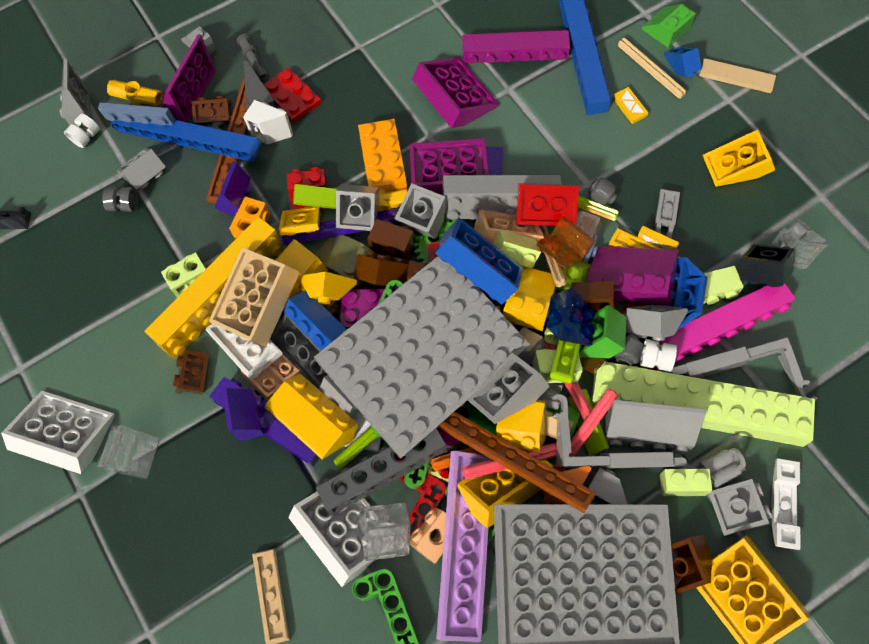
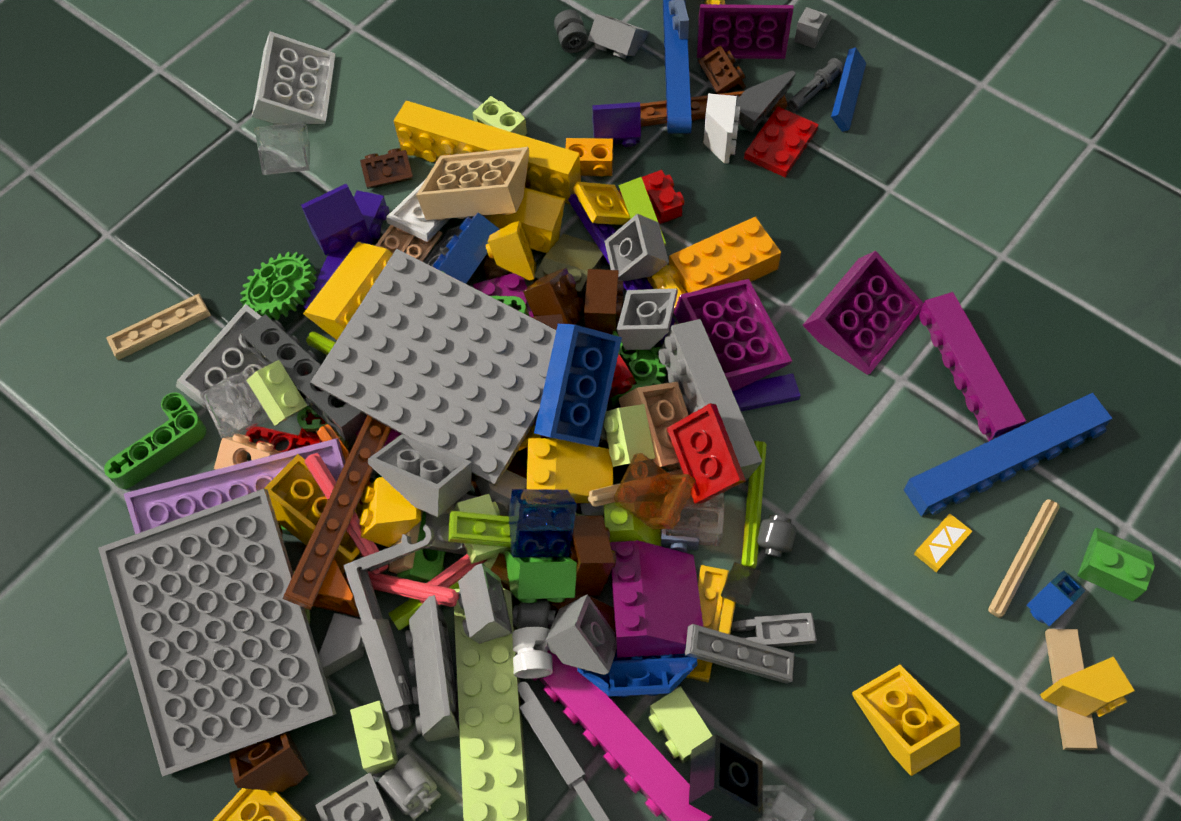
camera: 70 degrees right, 5 degrees down
none -> bright green gear [240,252,317,320]
none -> yellowish green brick [246,360,307,426]
none -> light grey slope [457,563,512,644]
none -> light grey tile [685,624,794,684]
none -> clear smoke tile [721,562,761,606]
none -> blue tile [831,47,866,132]
none -> yellow slope [1040,656,1135,717]

